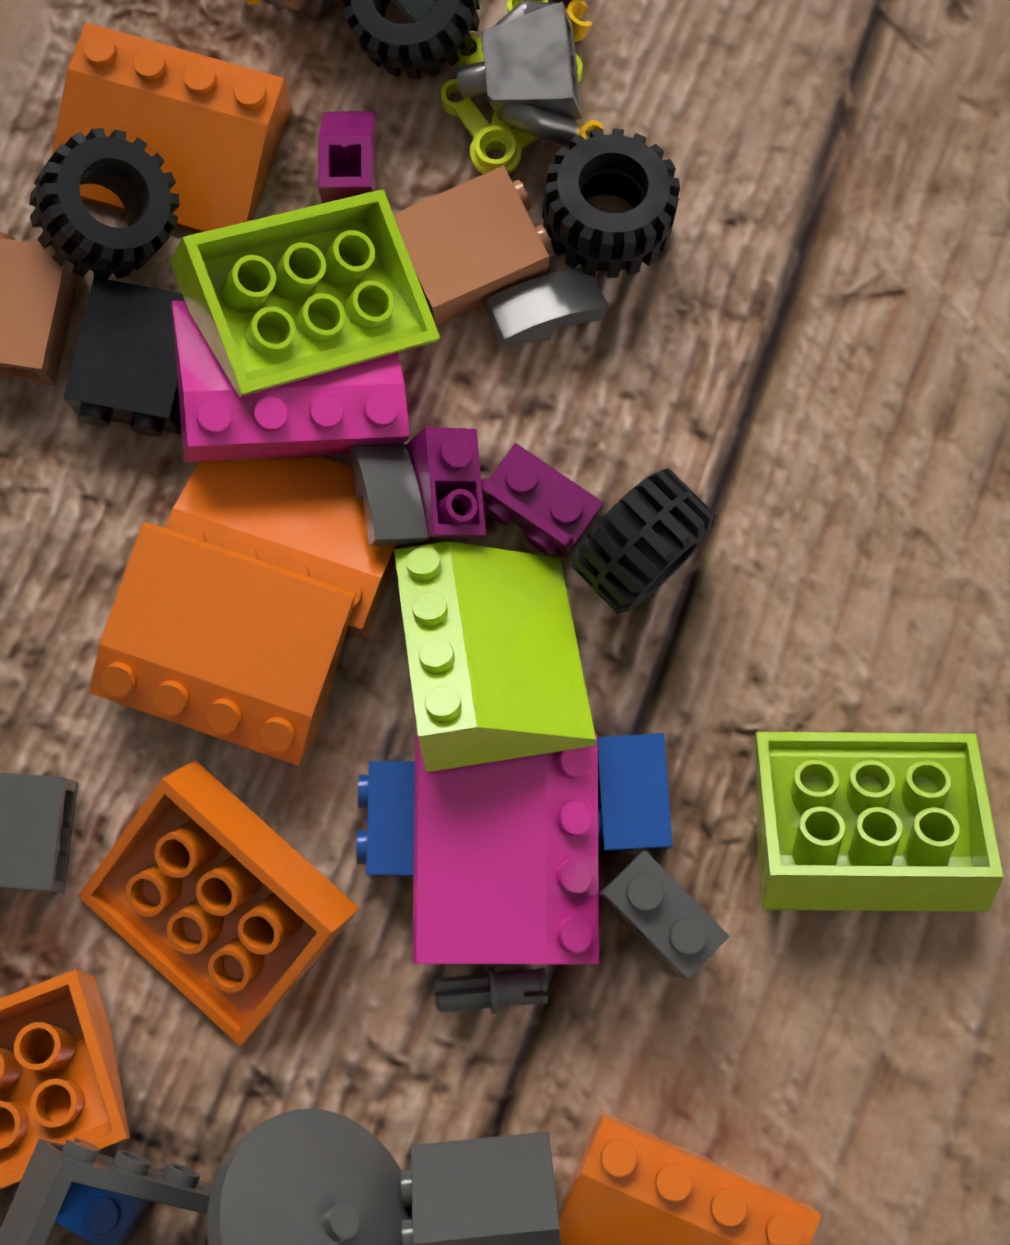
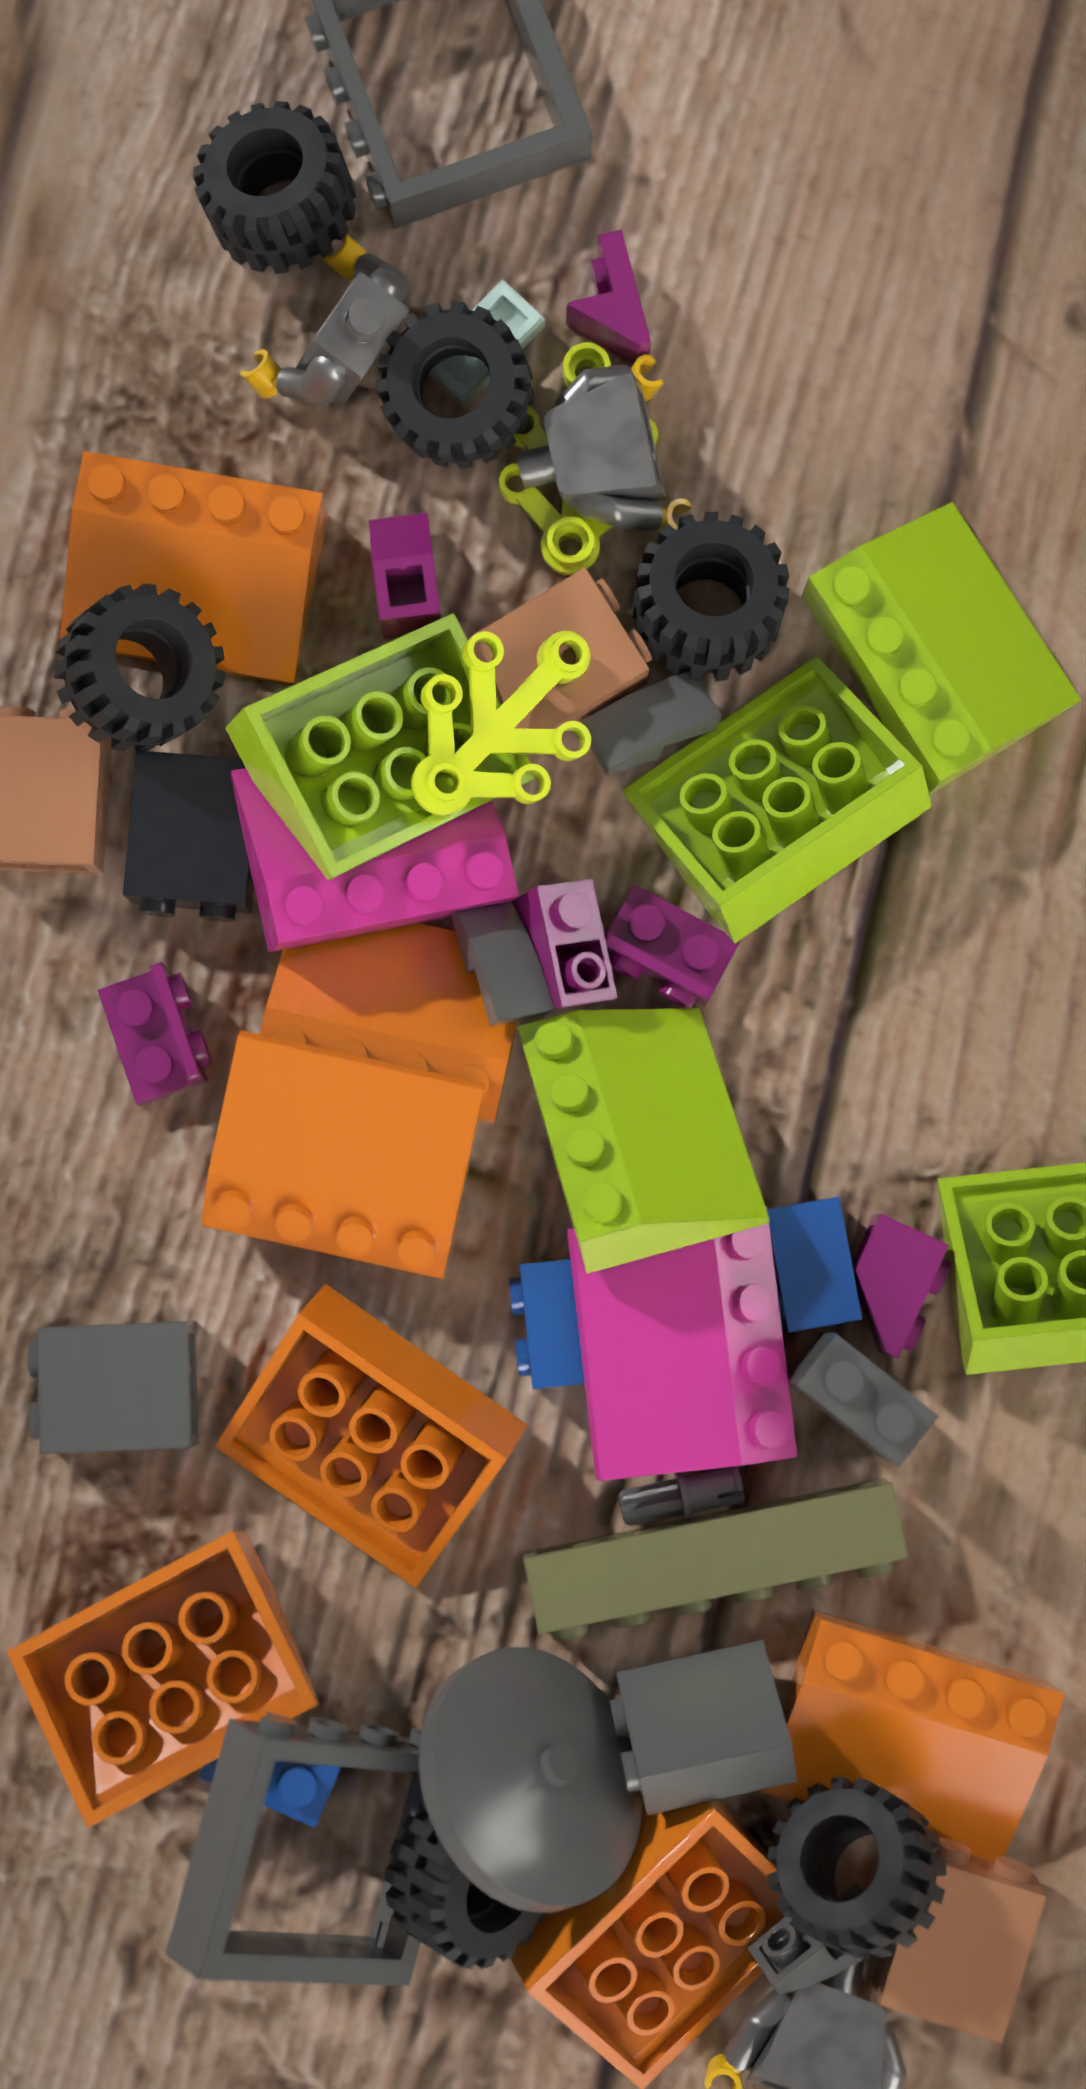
camera: 10 degrees left, 5 degrees up
black tyre [571,468,717,614] -> none
none -> magenta bracket [97,962,213,1106]
none -> neon yellow plant [411,631,591,816]
none -> olive brick [524,1478,909,1641]
none -> lime slope [622,656,932,944]
none -> lime slope [801,502,1081,795]
none -> magenta slope [852,1214,951,1359]

